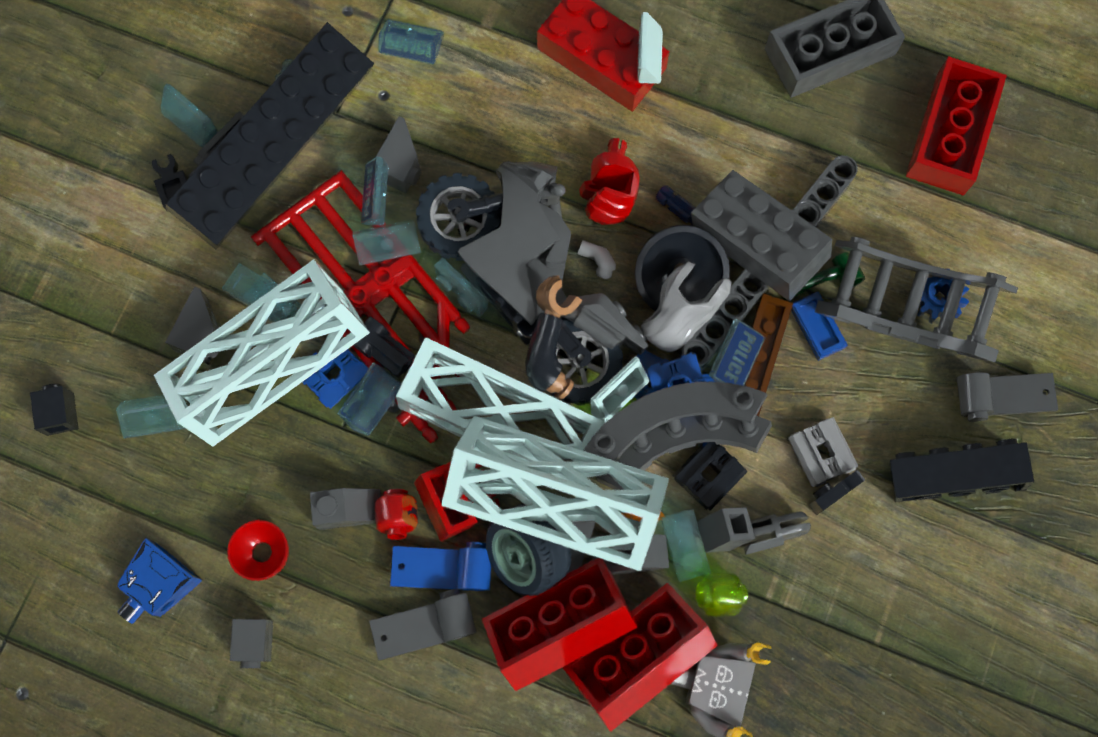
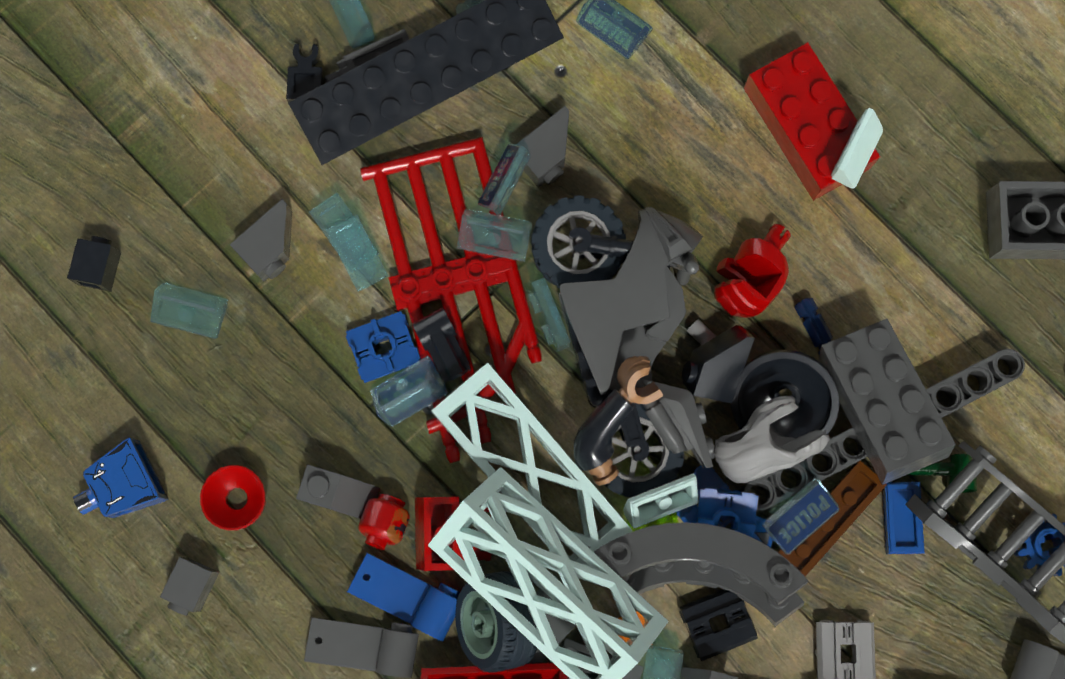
camera: 25 degrees right, 5 degrees up
light aqua piece [154,259,370,446] -> none
none -> black slope [682,325,755,403]

